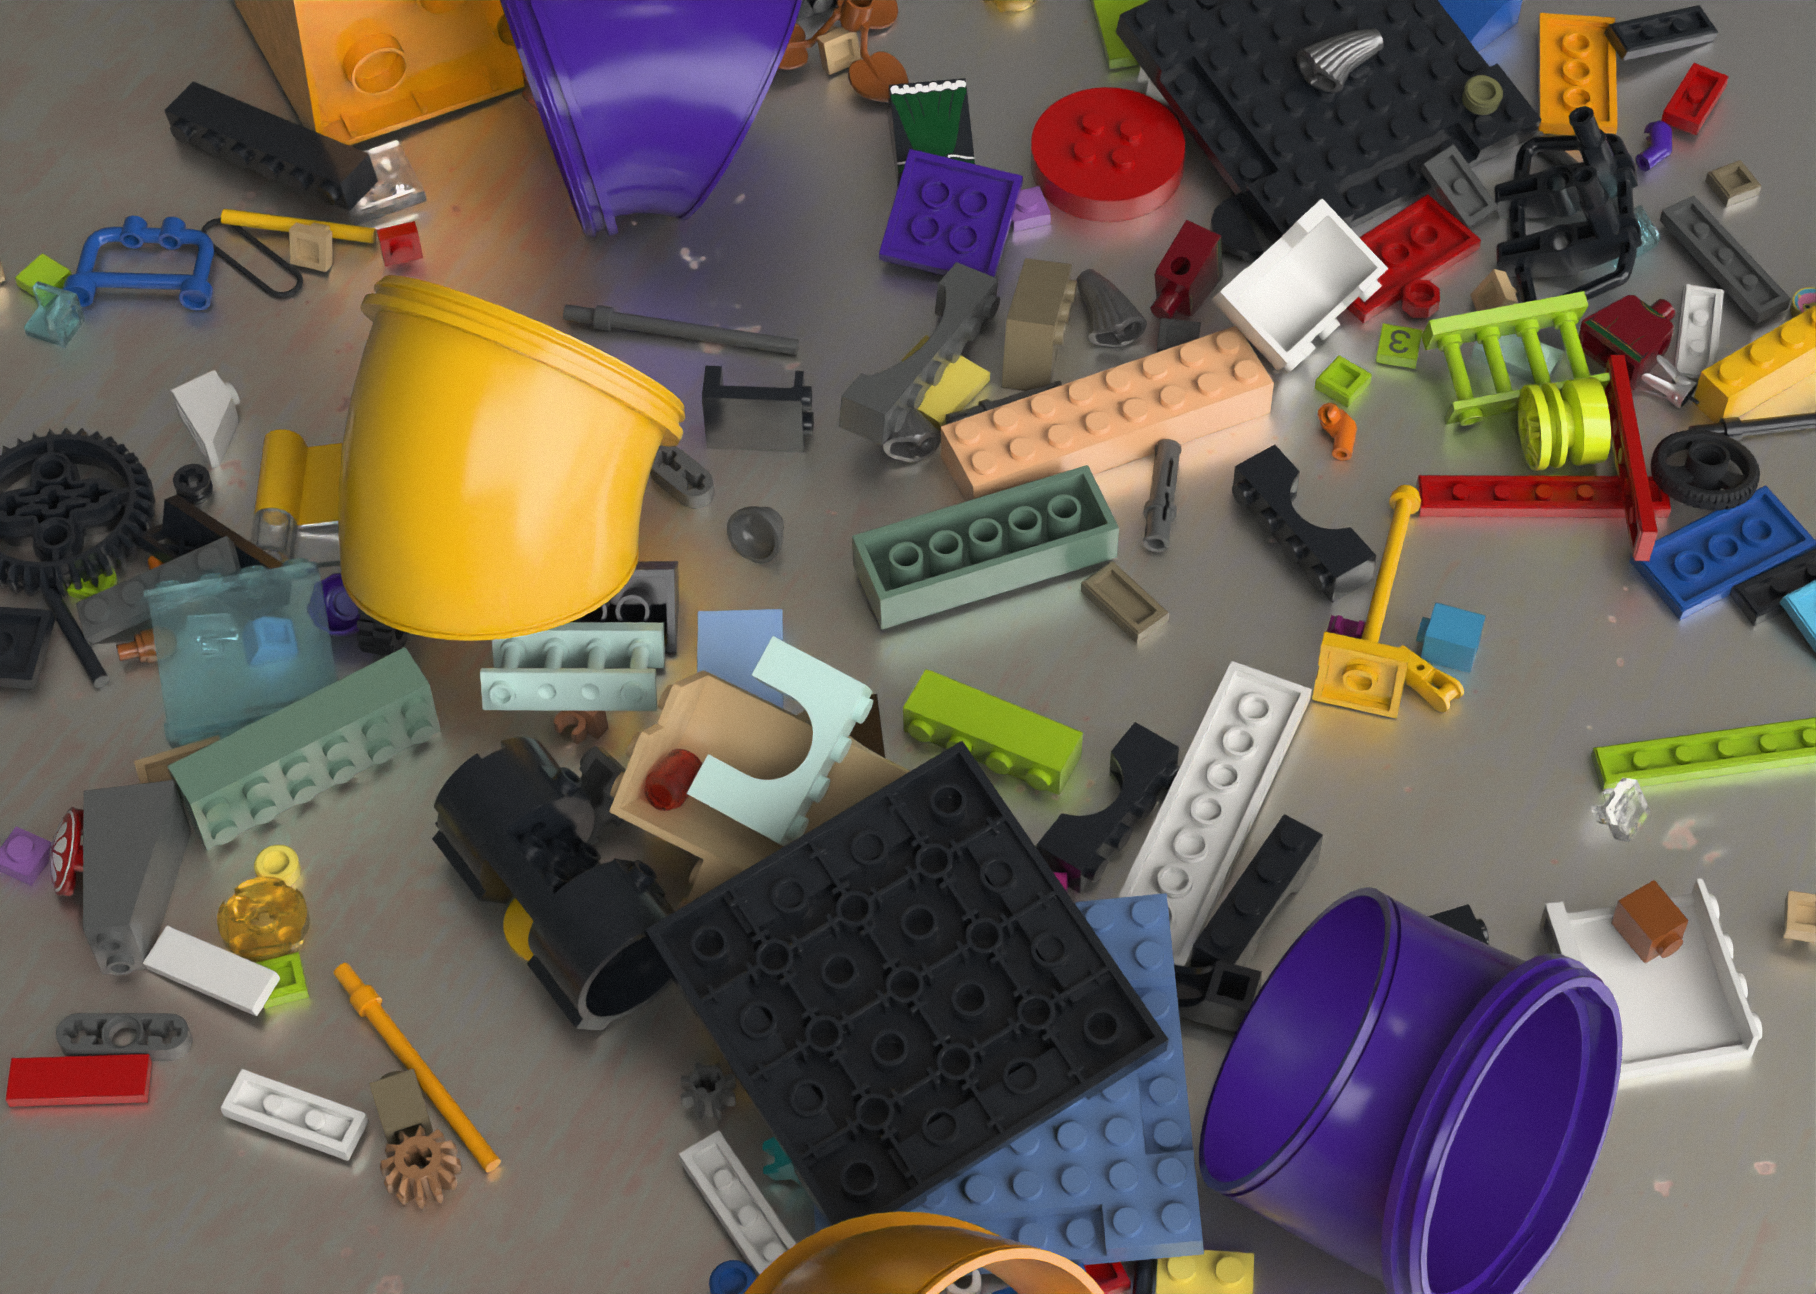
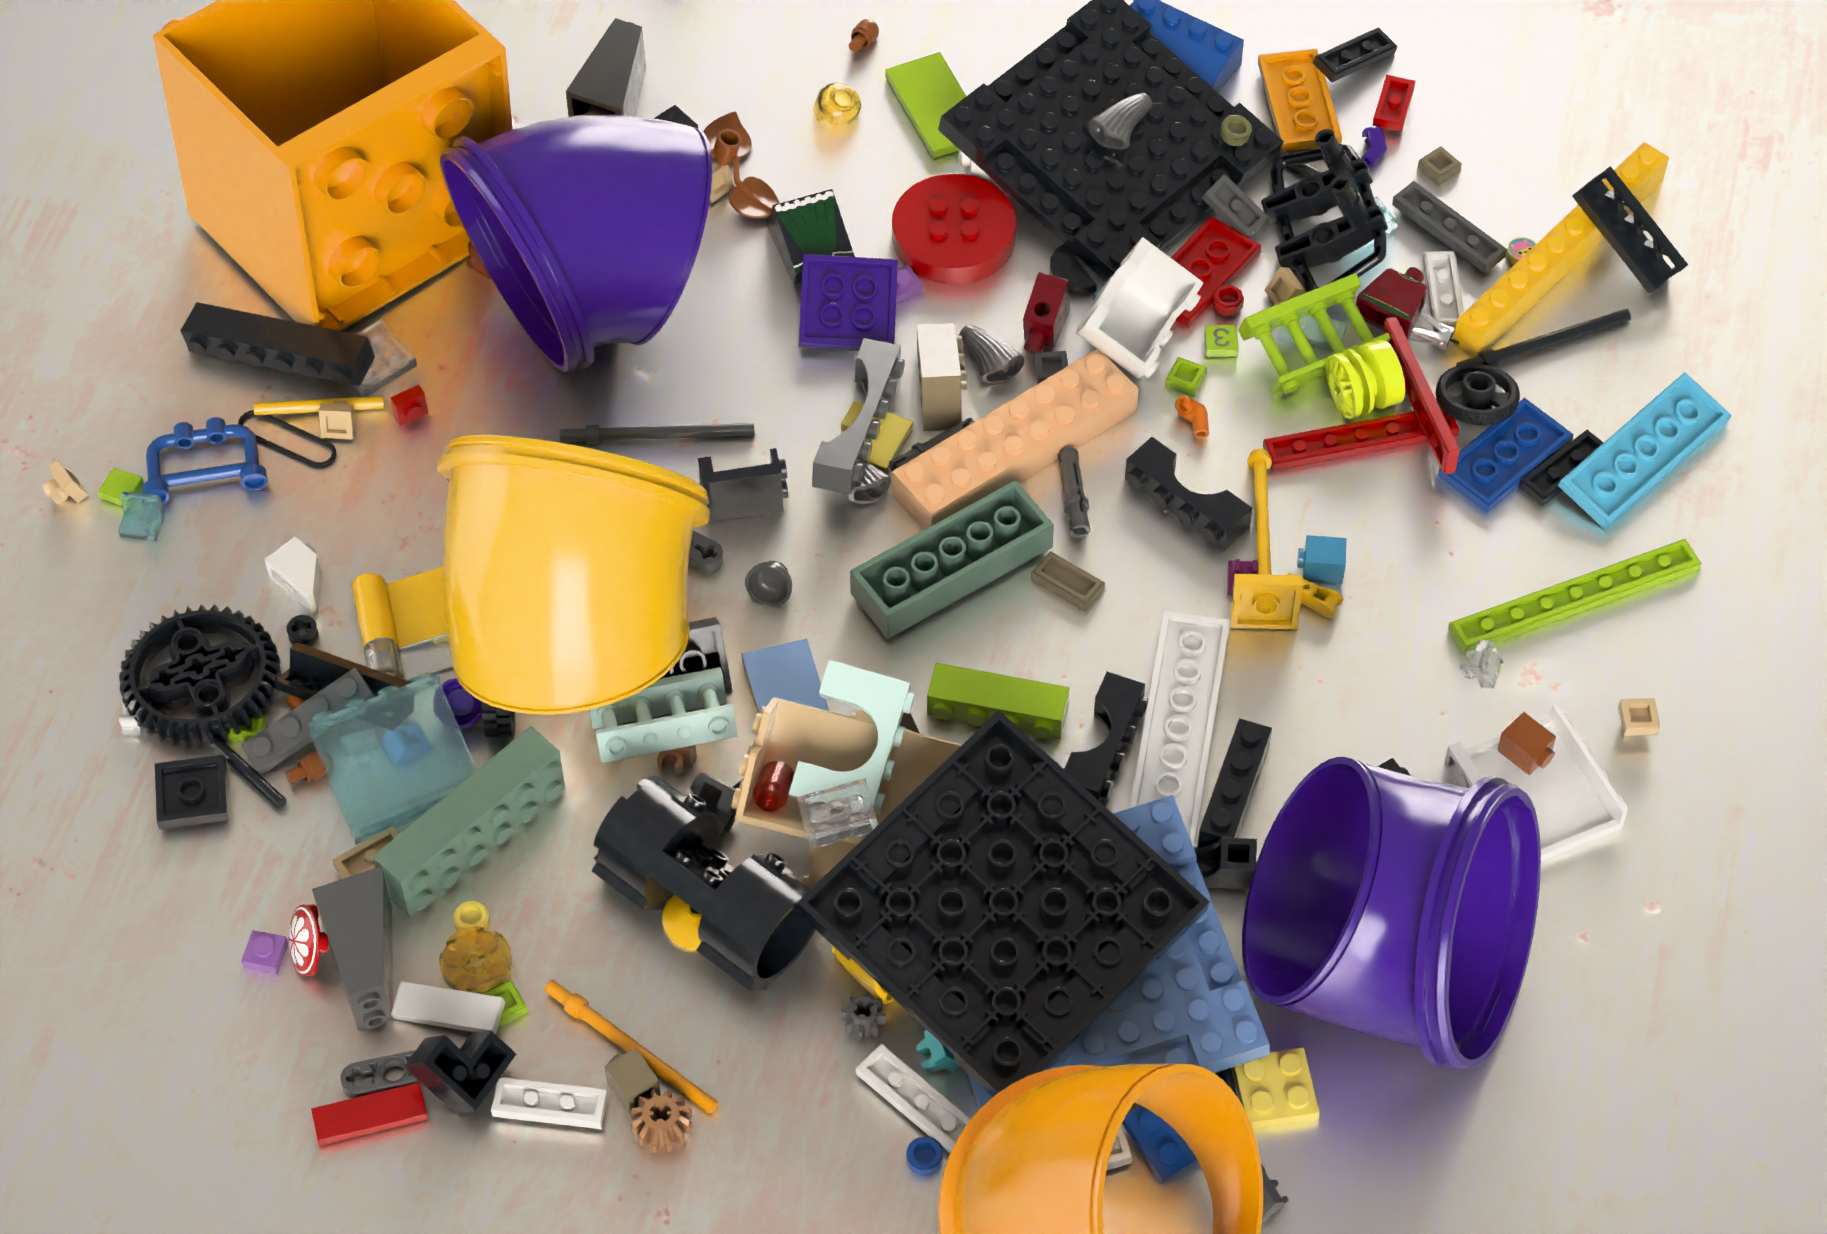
camera: 15 degrees left, 0 degrees up
none -> black brick [404,1030,516,1114]
none -> clear plate [797,778,878,849]

